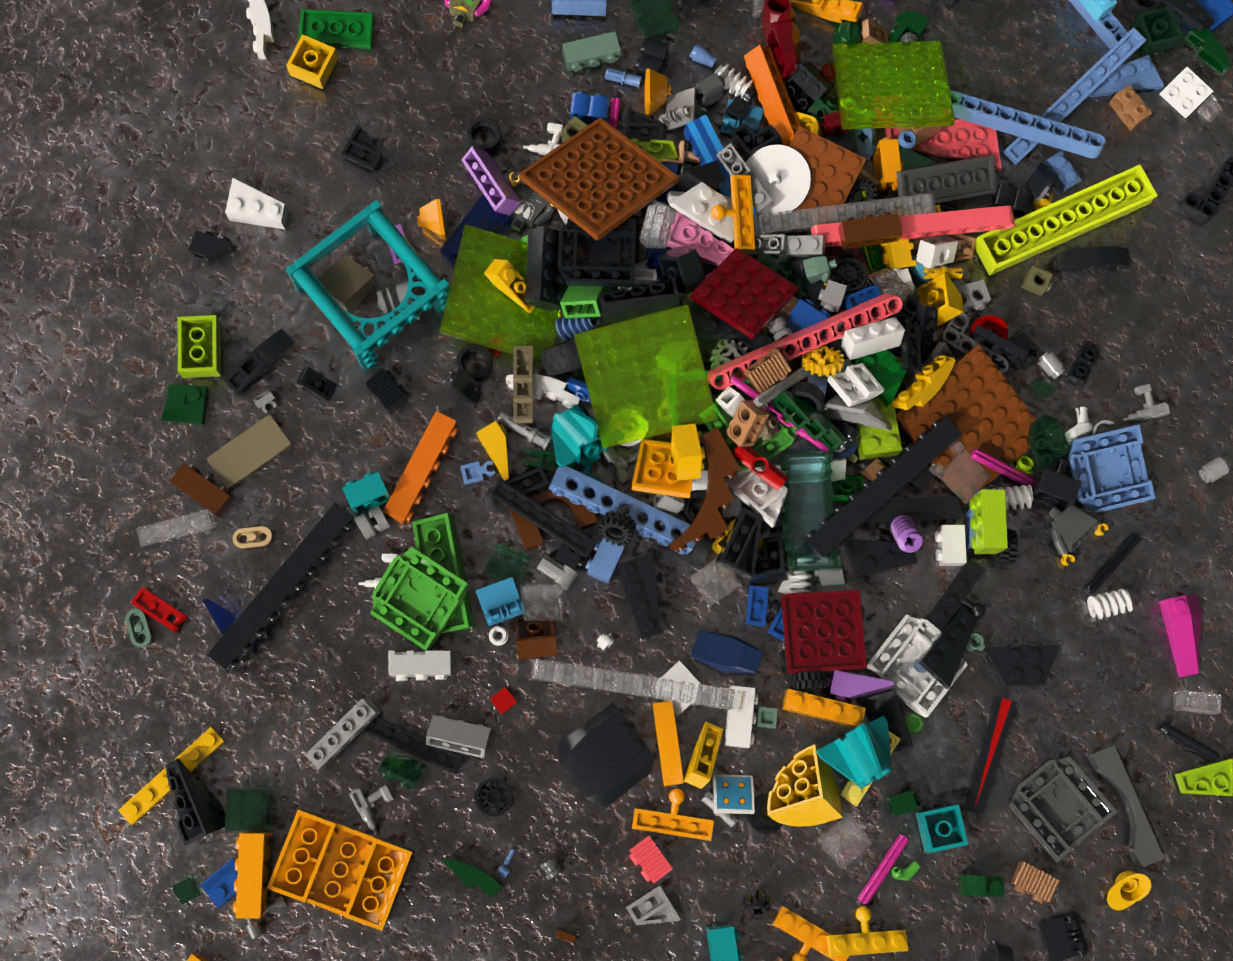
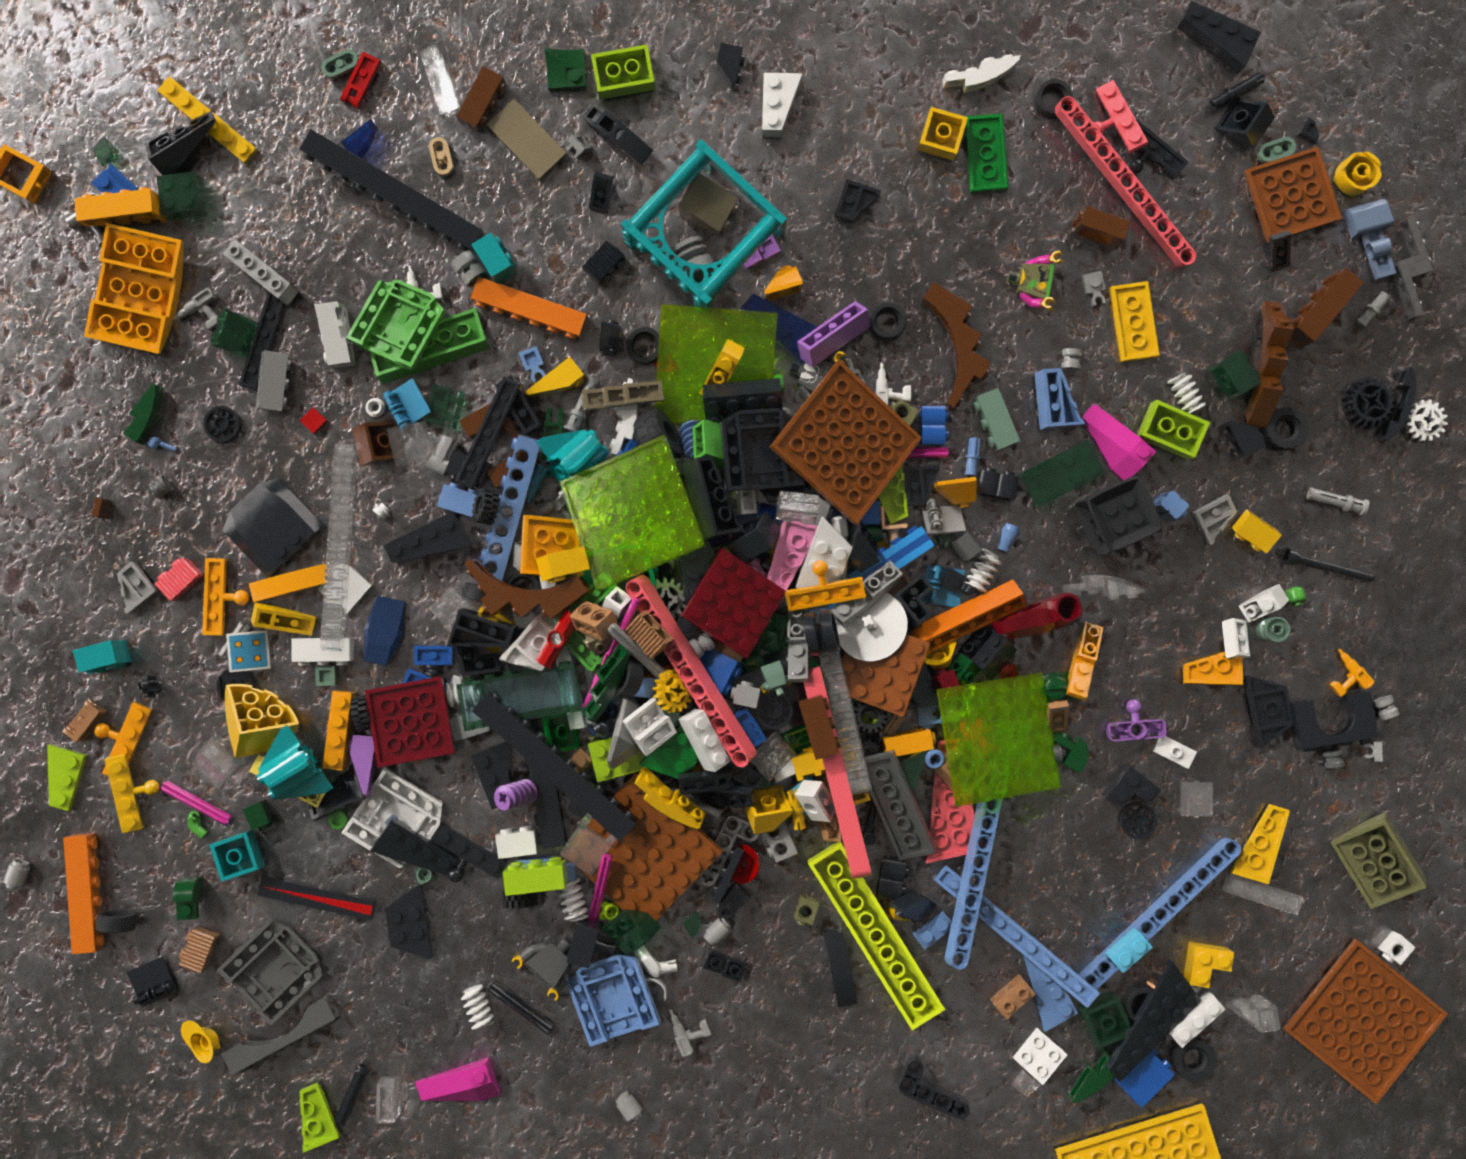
camera: 90 degrees right, 10 degrees up
none -> black wheel [803,609,840,657]
none -> reddish brown arch [921,282,991,410]

